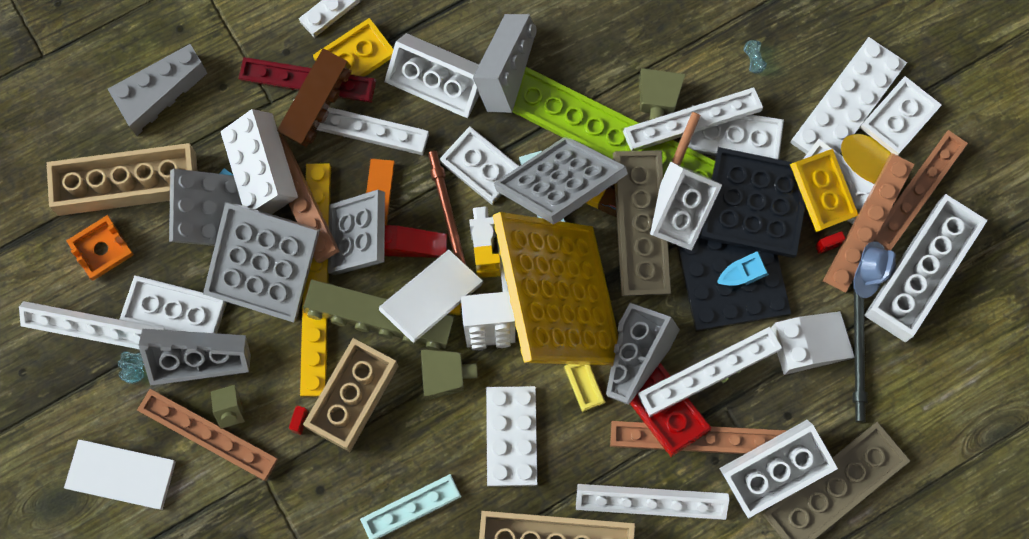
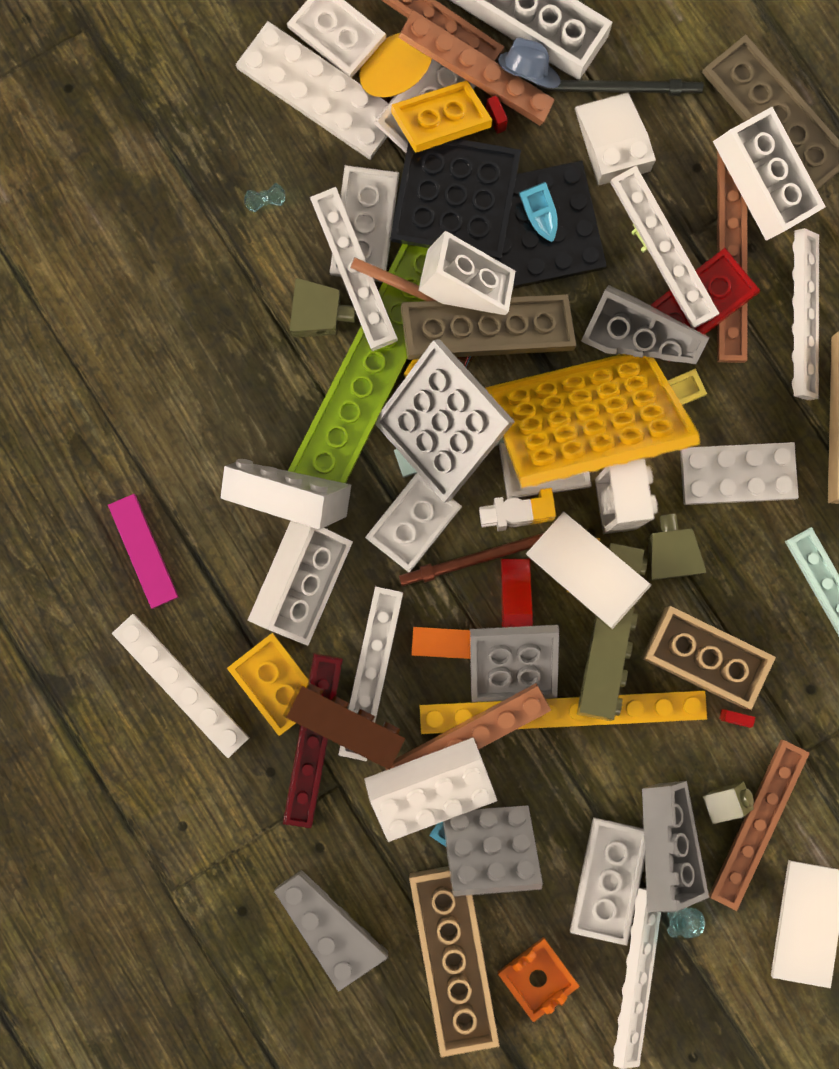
camera: 90 degrees left, 10 degrees up
light grey plate [203,201,320,322] -> none

